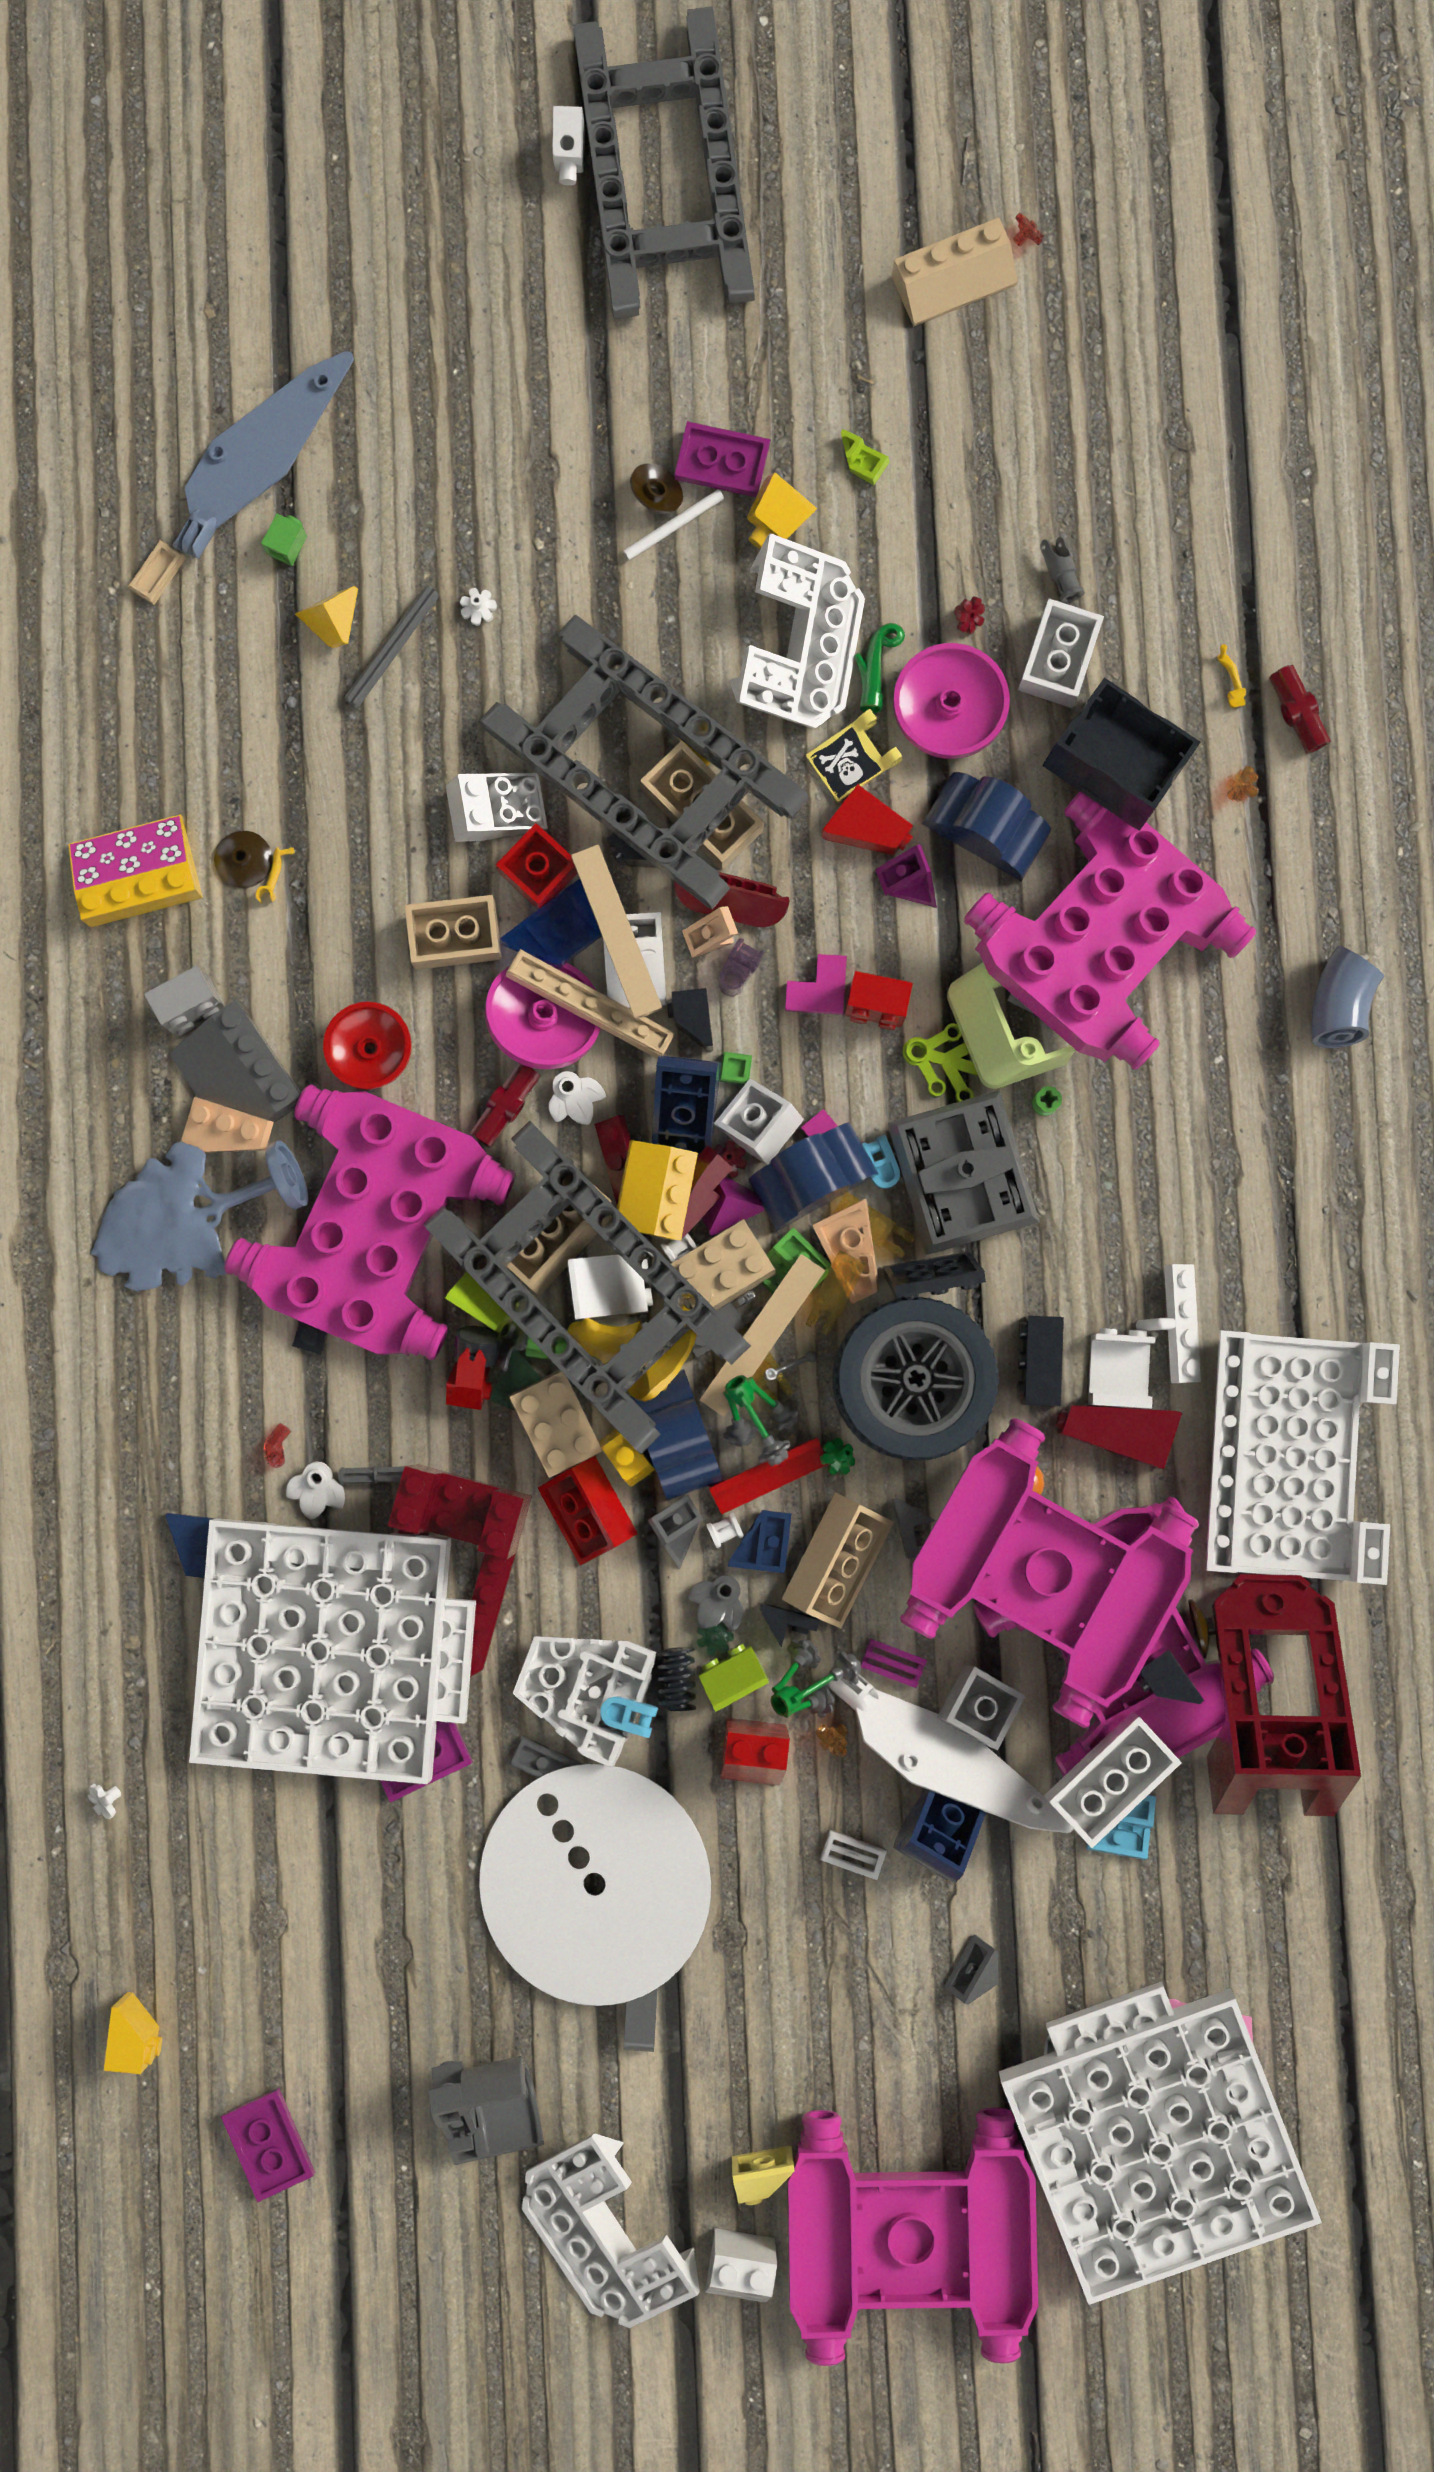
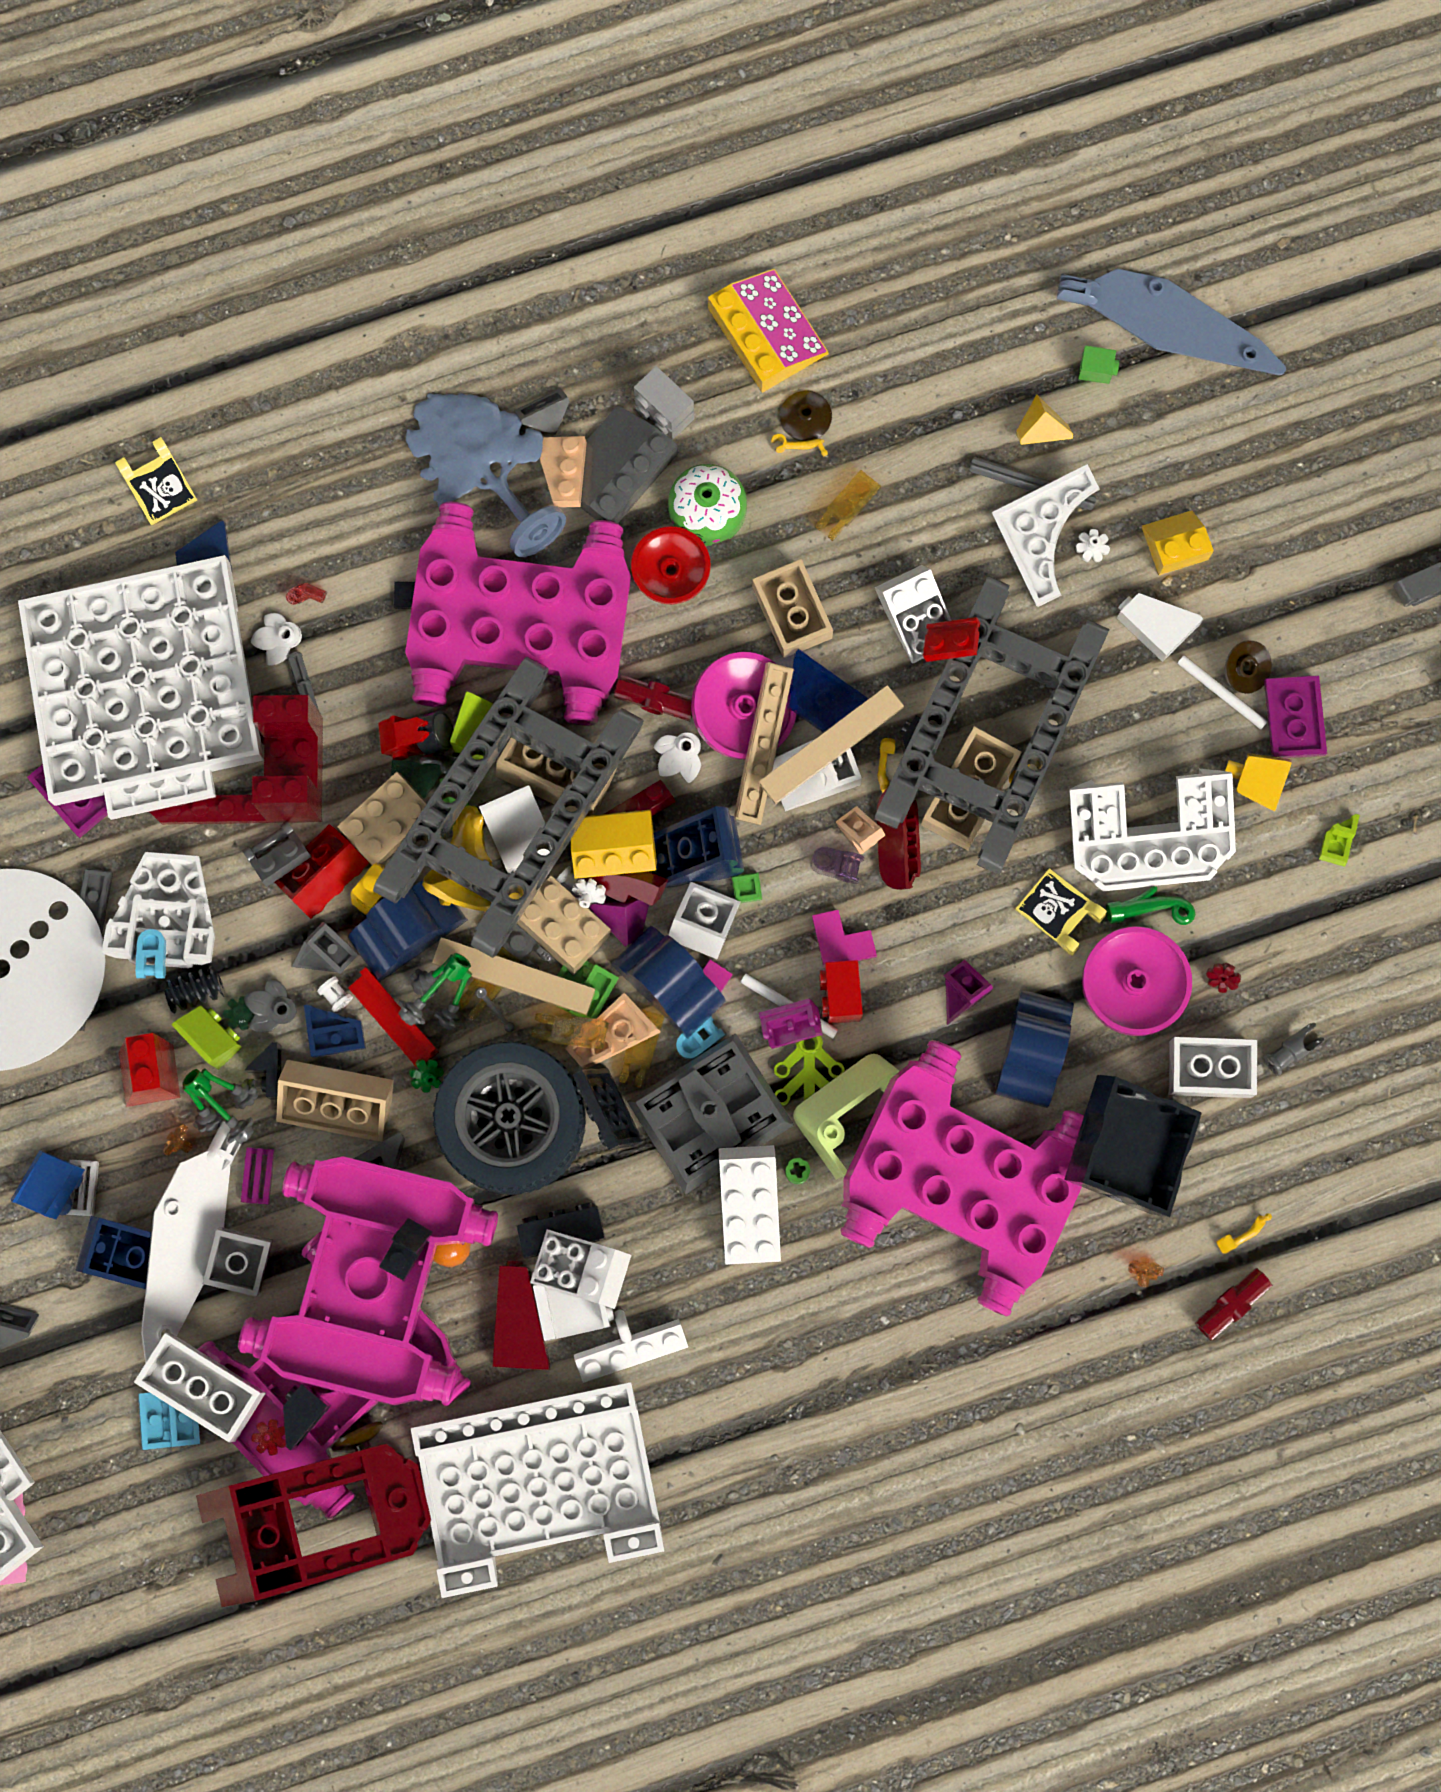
camera: 80 degrees right, 5 degrees down
tan tile [128,540,186,605] -> none
red brick [495,823,578,912] -> none
black slope [667,988,713,1051] -> none
dark red plant [713,1140,747,1178] -> none
red slope [821,784,913,856] -> none
sand blue brick [1311,945,1385,1048] -> none
none -> blue slope [11,1150,85,1220]
none -> flag [115,437,197,525]
none -> dark grey plate [242,821,311,887]
none -> clear red plant [251,1419,286,1456]
none -> black slope [379,1218,433,1281]
none -> dark grey slope [514,388,570,435]
none -> white slope [530,1230,631,1309]
none -> white plant [572,879,606,908]
none -> cylinder [668,464,747,546]
none -> white brick [719,1145,781,1264]
none -> white bar [740,974,839,1039]
none -> magenta hinge [759,998,823,1049]
none -> clear yellow hinge [815,470,881,541]
none -> yellow piece [877,738,896,793]
none -> red plate [923,617,980,662]
none -> white plate [992,464,1100,607]
none -> white slope [1117,593,1203,662]
none -> yellow slope [1142,510,1214,575]

